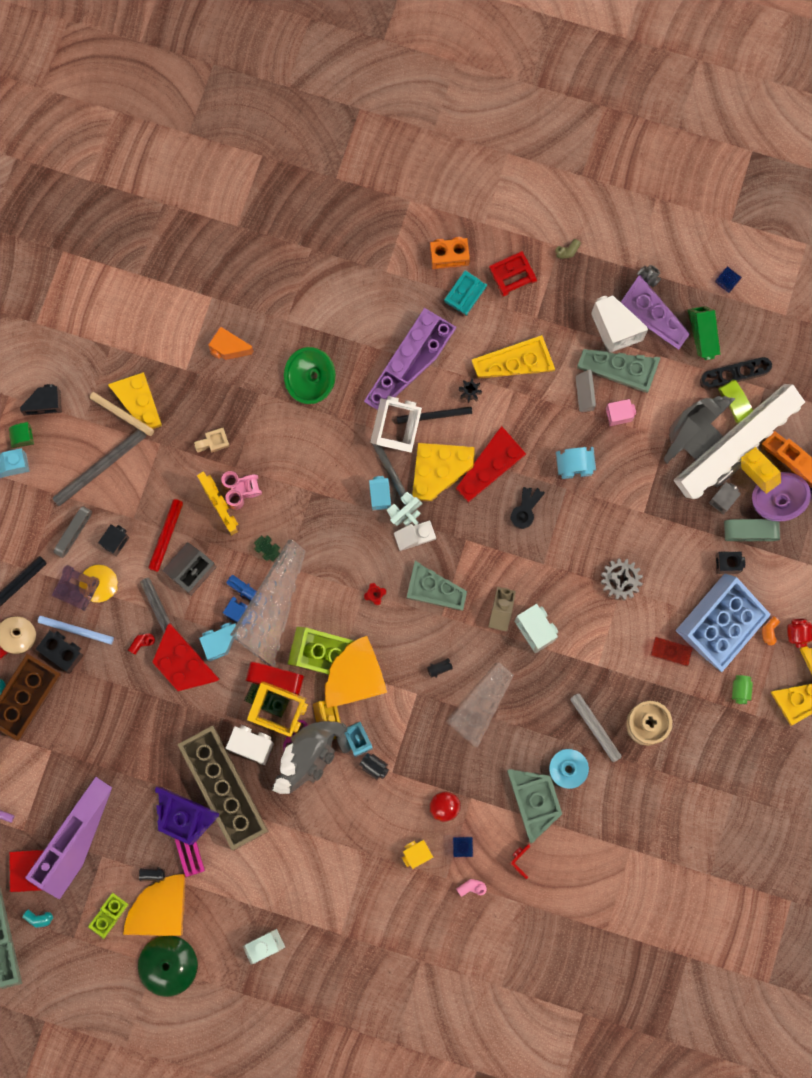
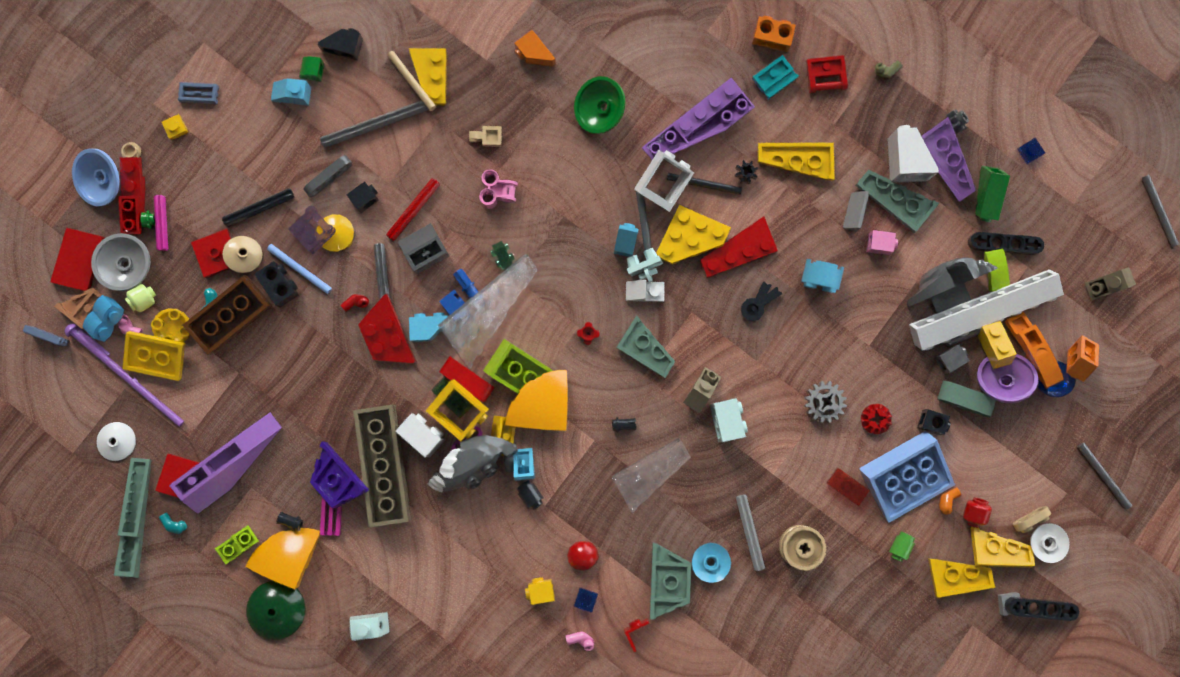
camera: 20 degrees right, 5 degrees up
yellow plate [197,471,238,536] -> none
none -> red gear [861,404,892,434]

